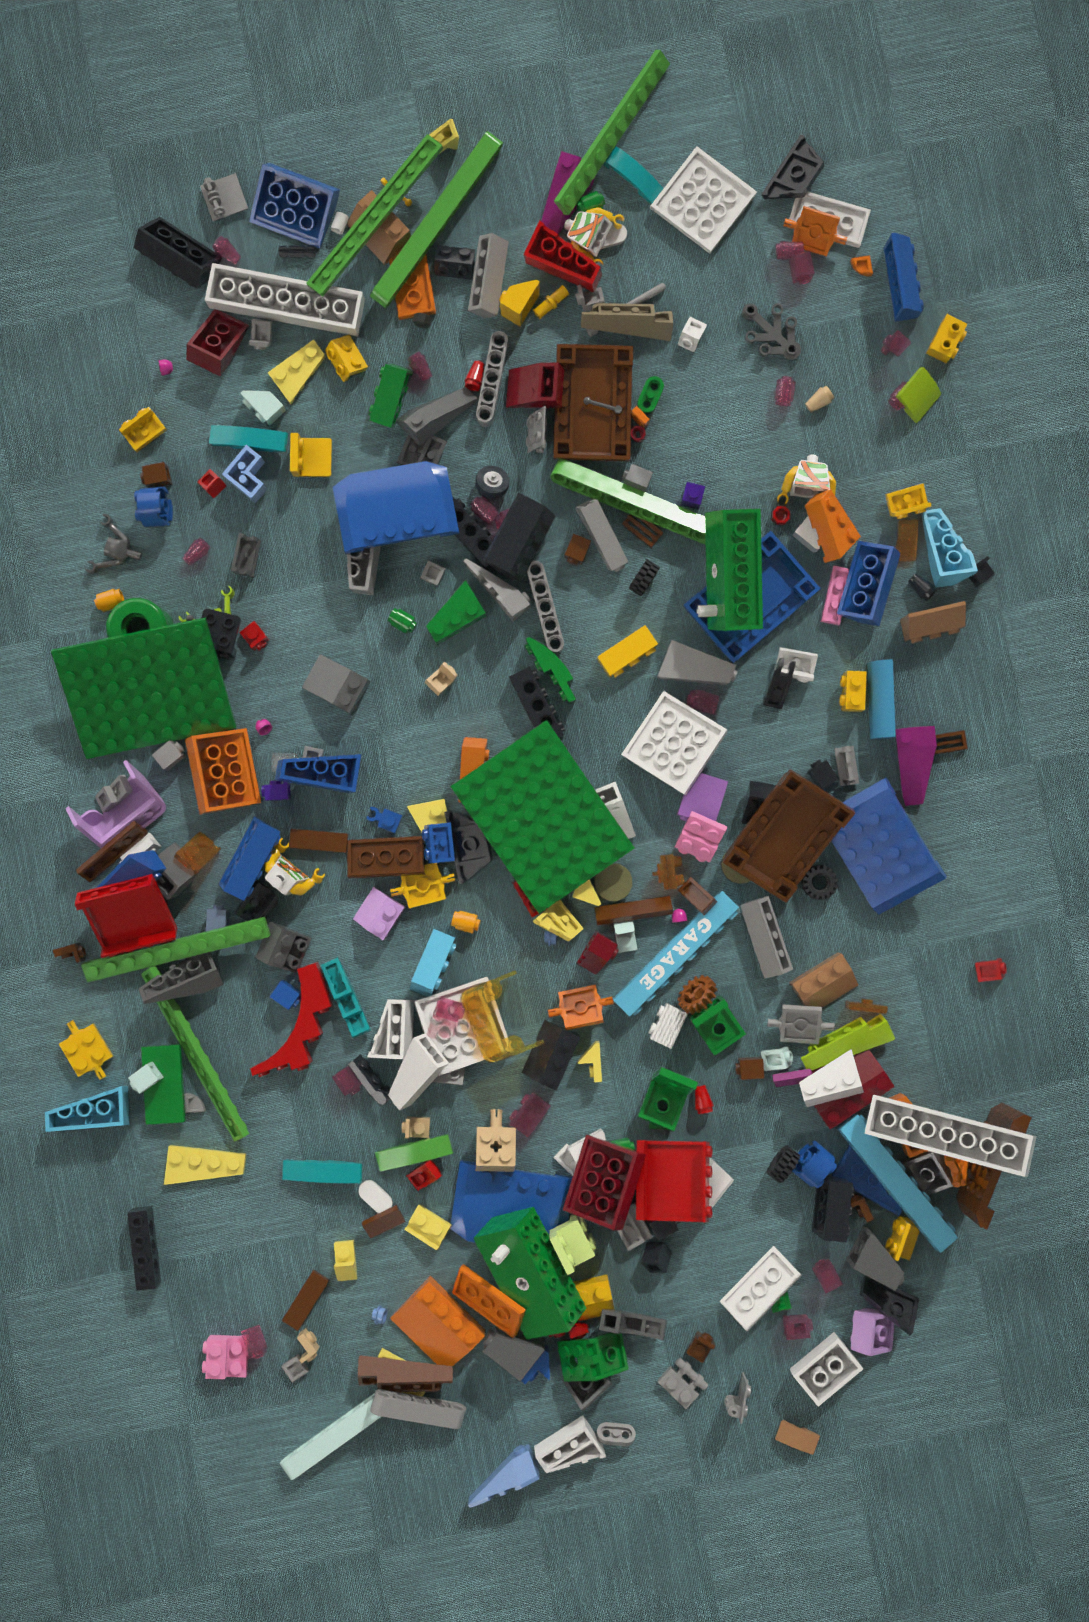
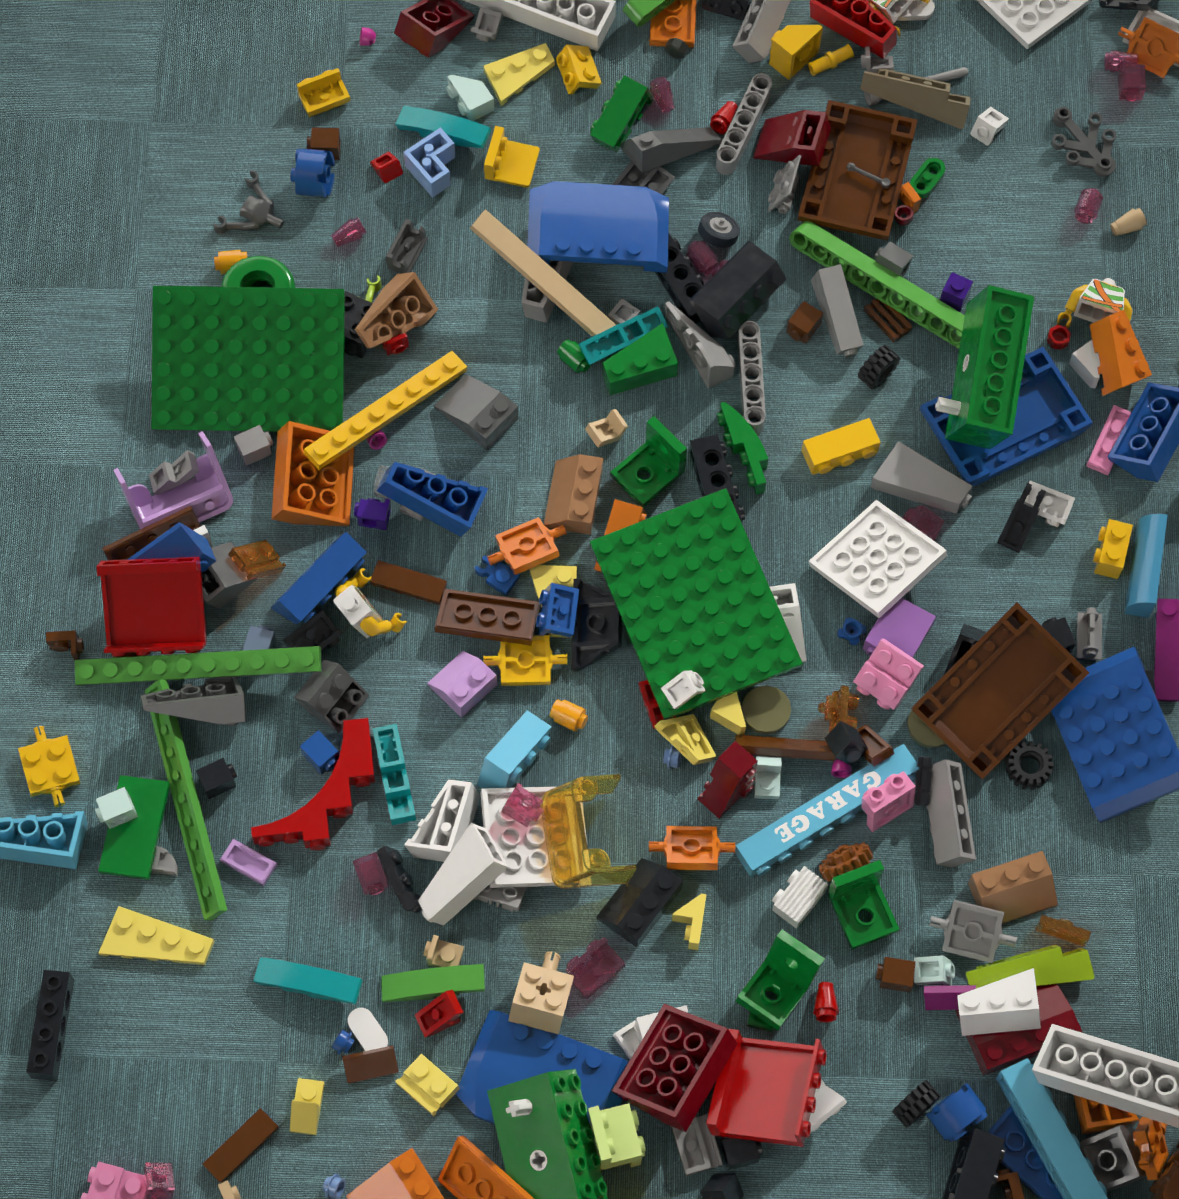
camera: 10 degrees right, 20 degrees down
none -> black brick [196,758,238,799]
none -> lavender tile [220,839,277,886]
none -> yellow plate [304,351,467,470]
none -> blue plate [331,1030,354,1055]
none -> medium nougat wedge [355,272,438,349]
none -> tan tile [470,209,616,337]
none -> orange plate [487,517,567,575]
none -> medium nougat slope [544,454,603,535]
none -> teal slope [578,306,669,365]
none -> green bracket [610,416,687,507]
none -> white bracket [661,670,705,709]
none -> black brick [824,721,868,766]
none -> blue plate [837,617,866,645]
none -> bright pink plate [861,771,916,833]
none -> black axle [914,756,932,806]

